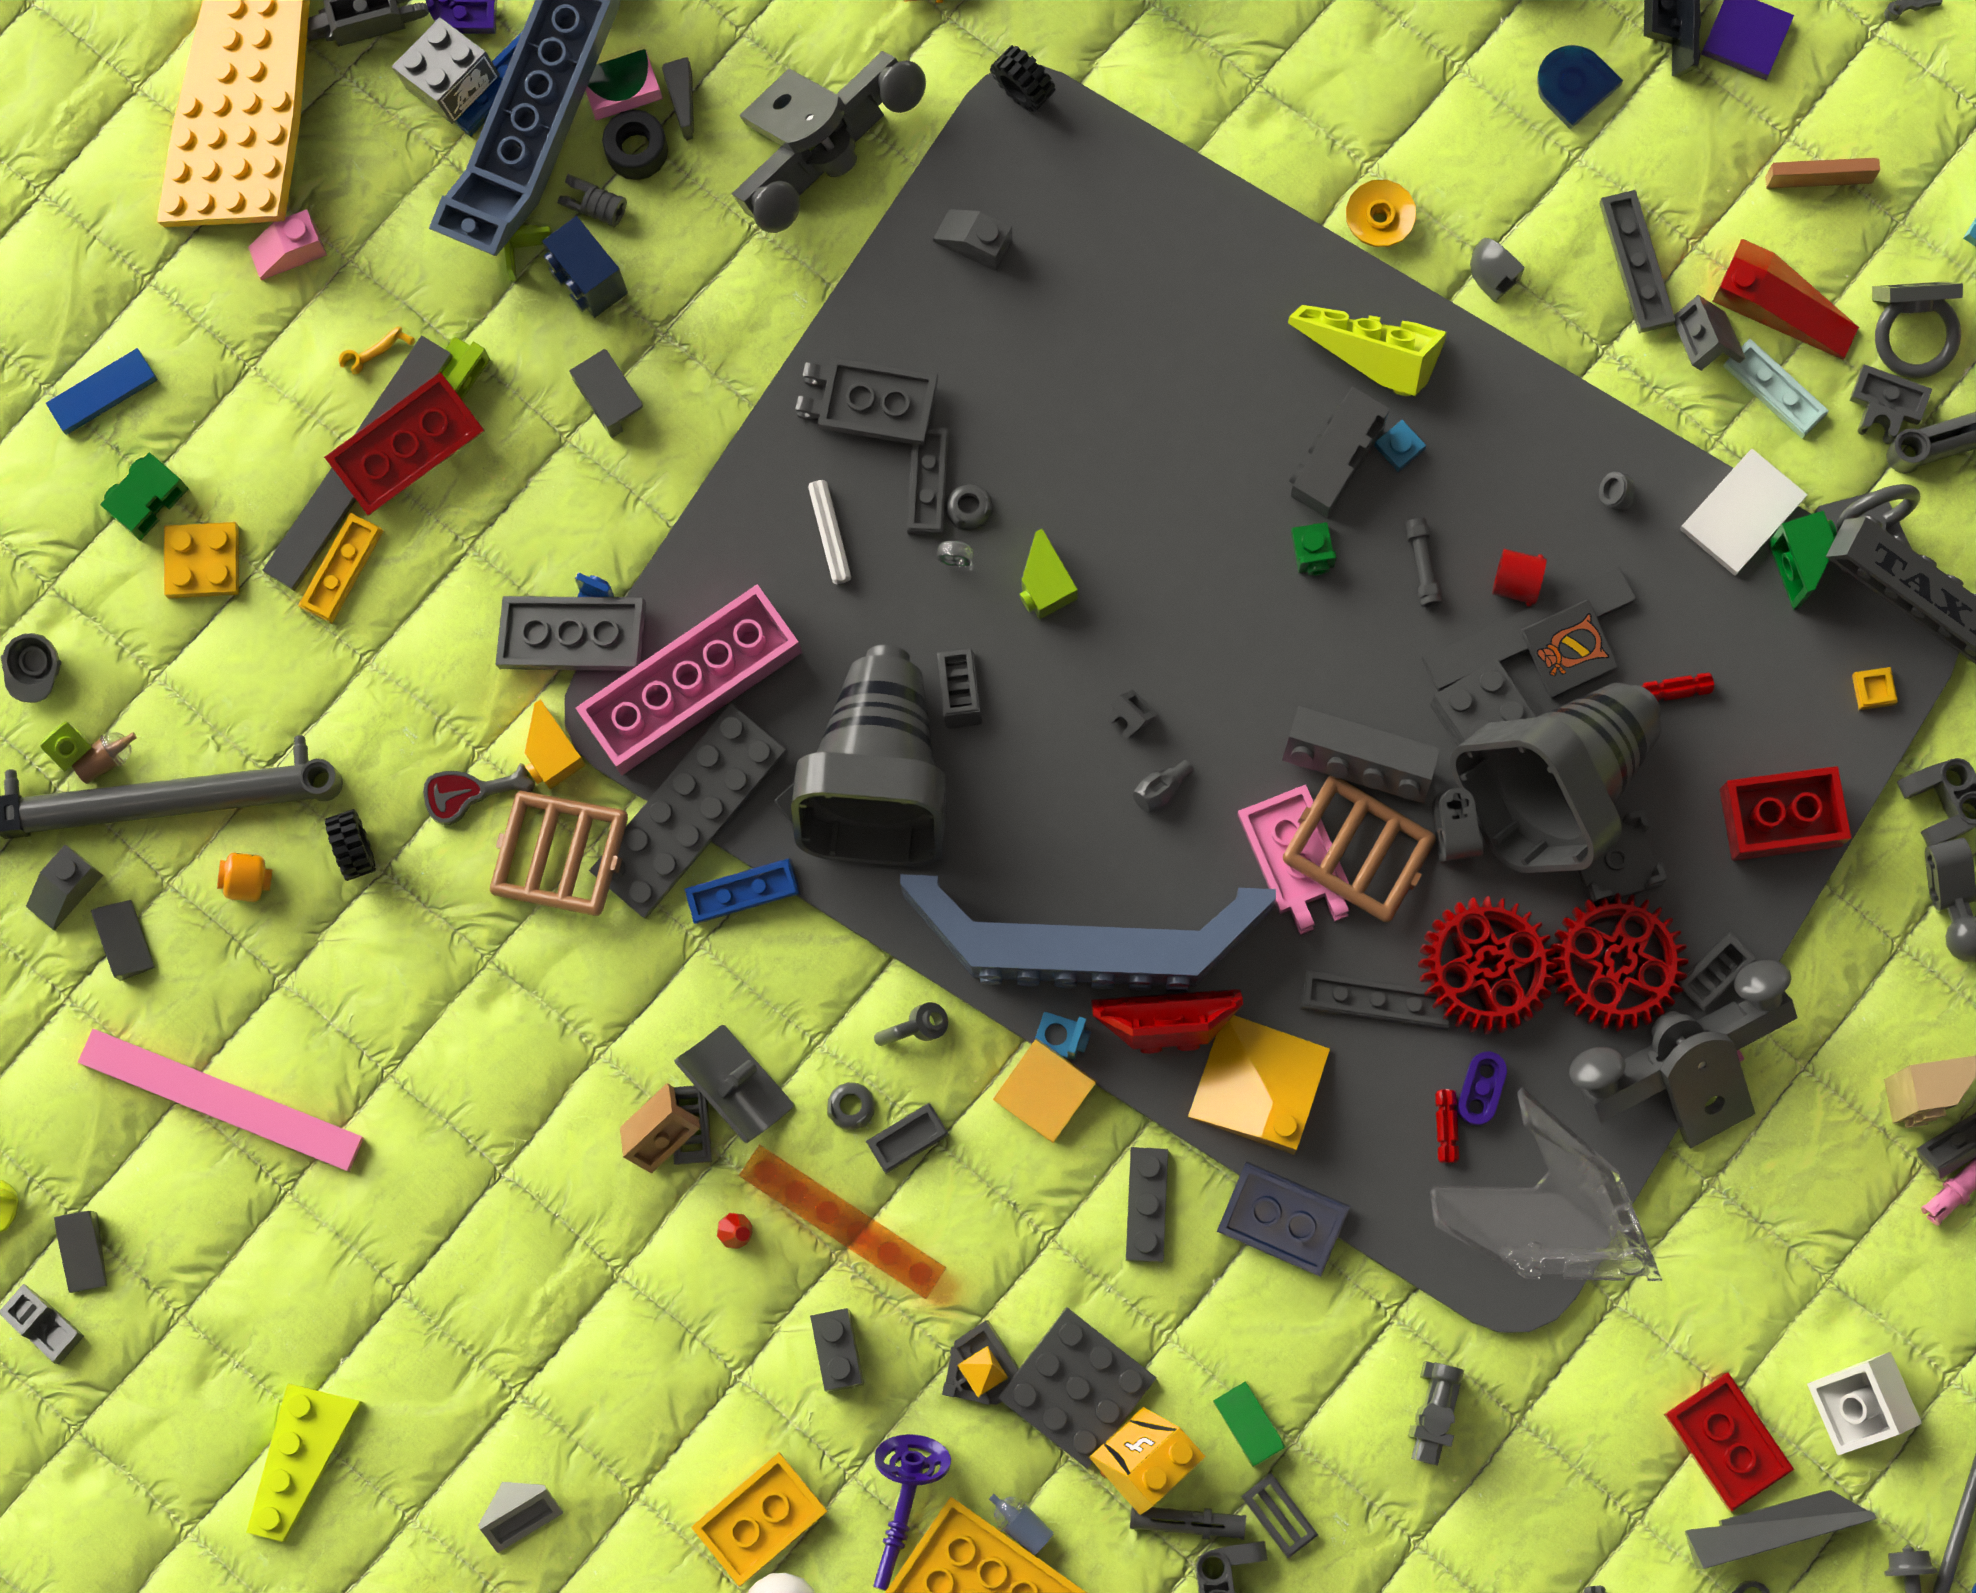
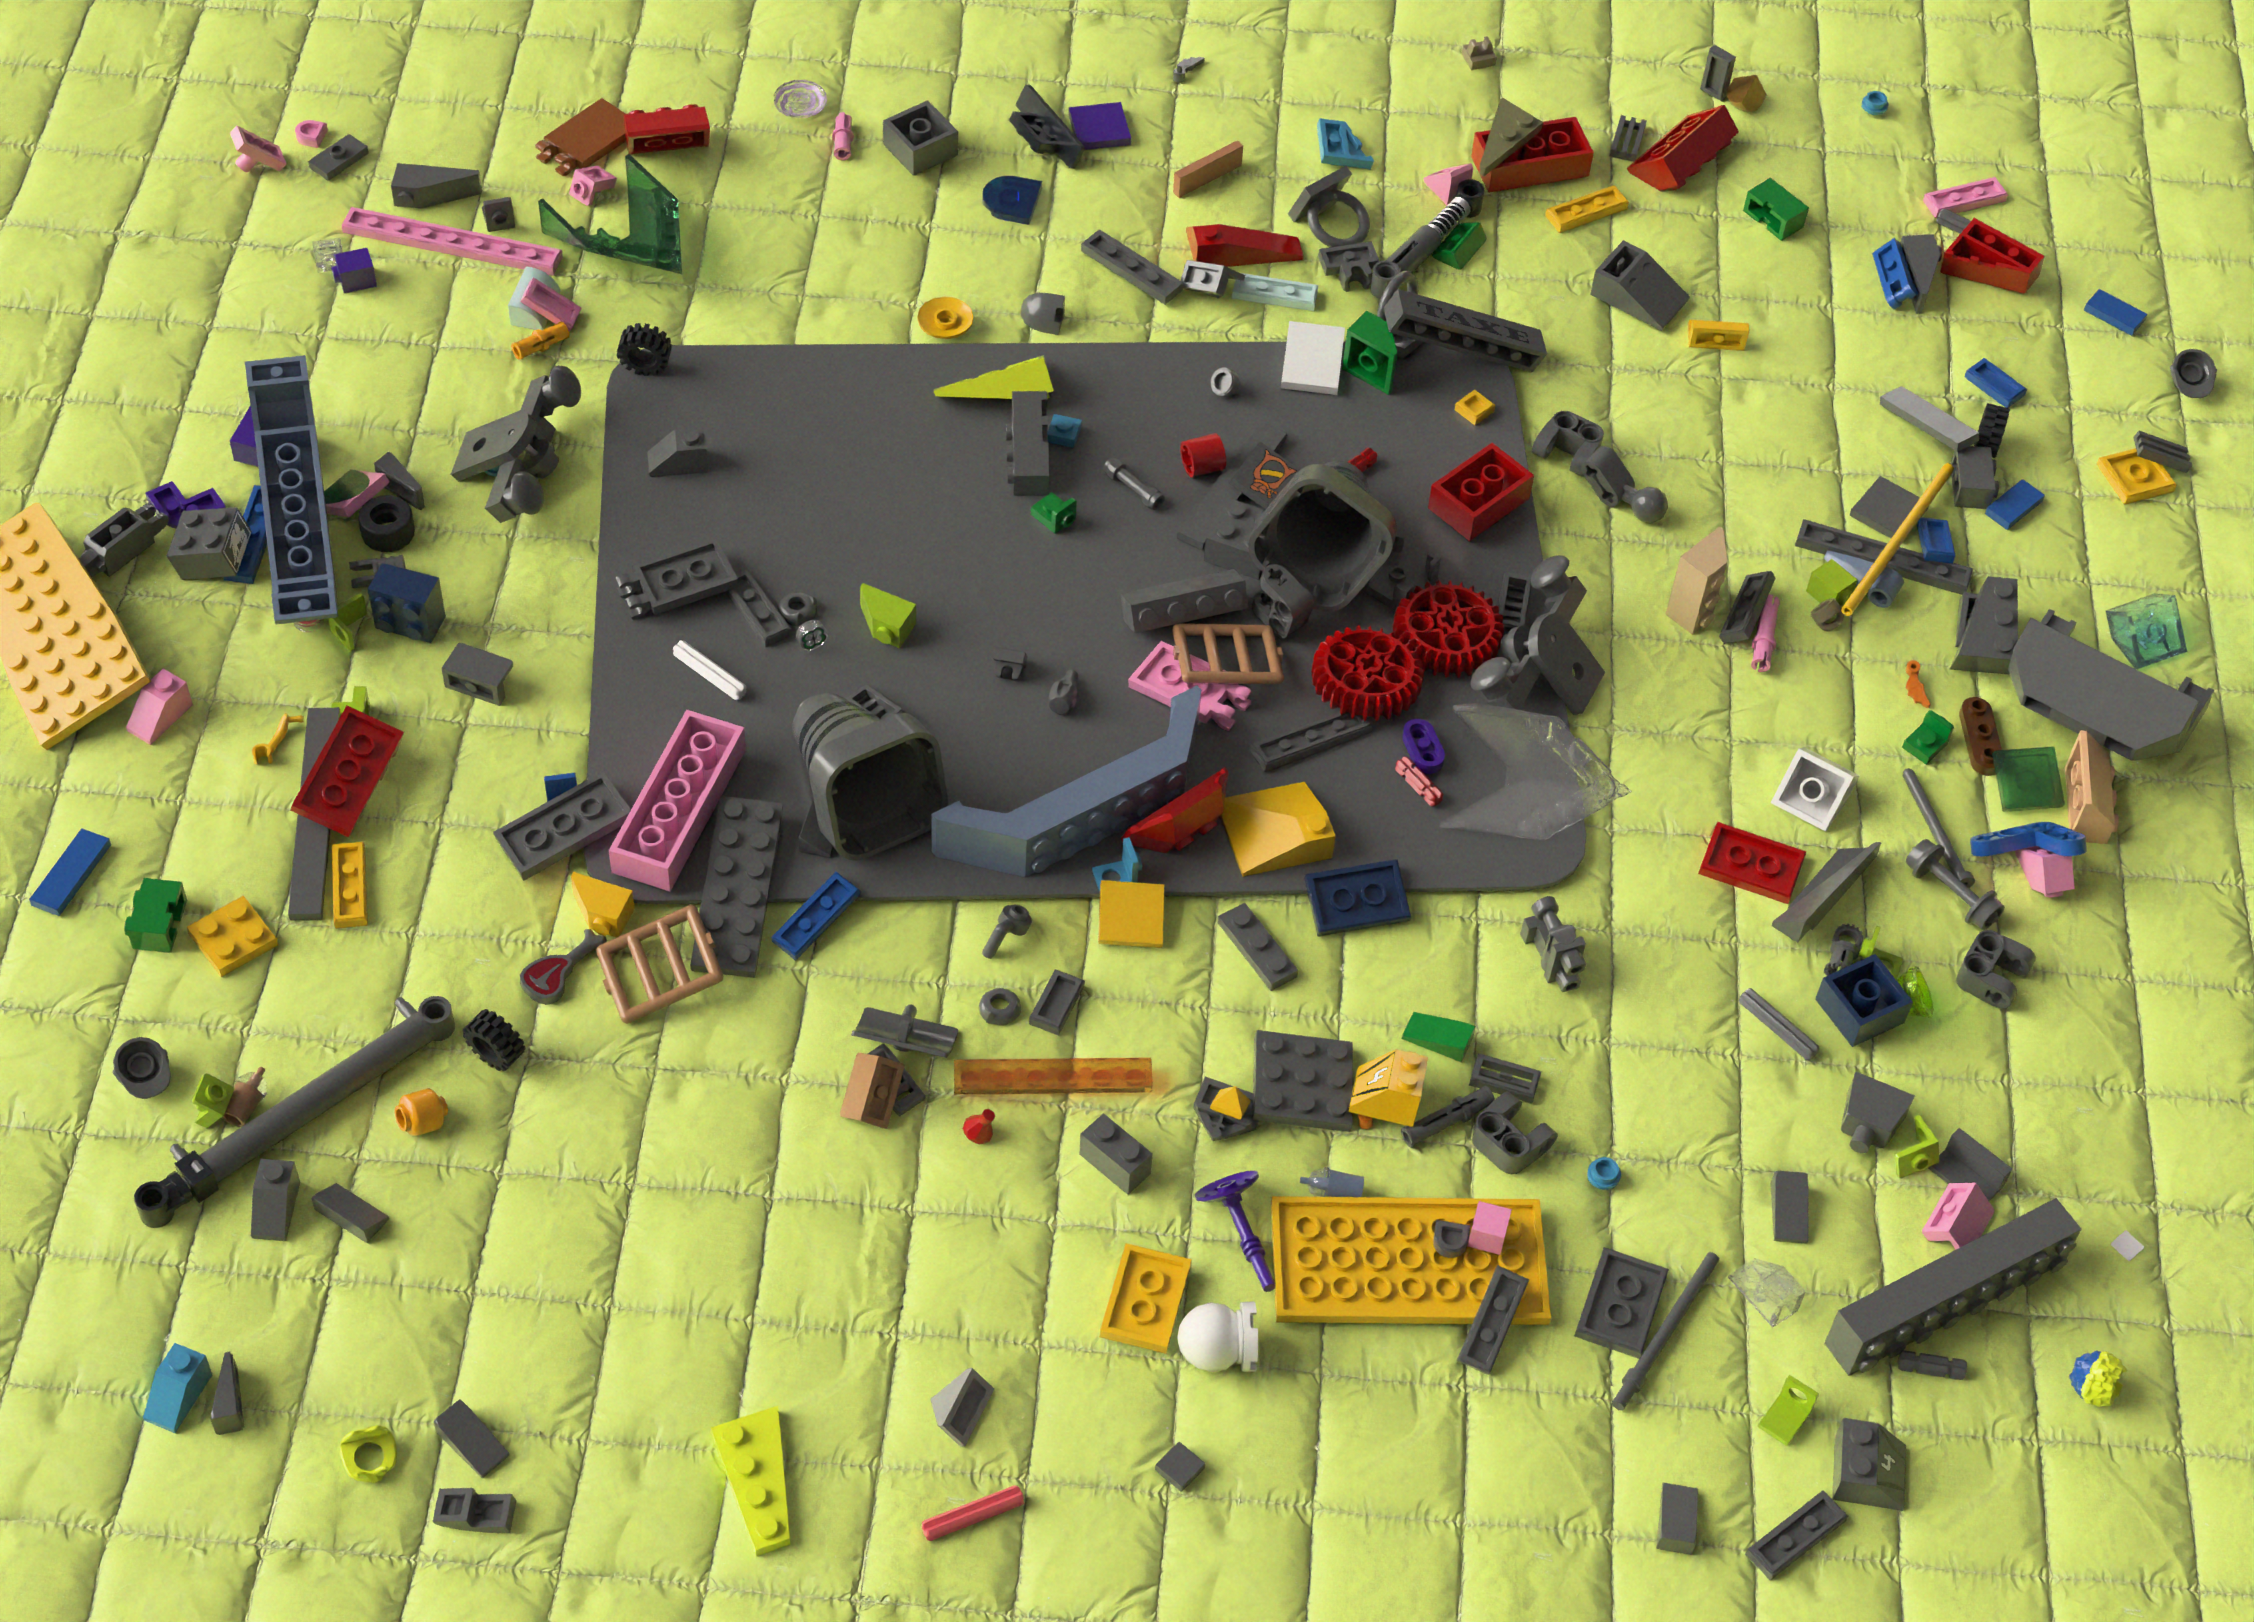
camera: 45 degrees left, 25 degrees down
bright pink tile [78,1029,364,1172] -> none

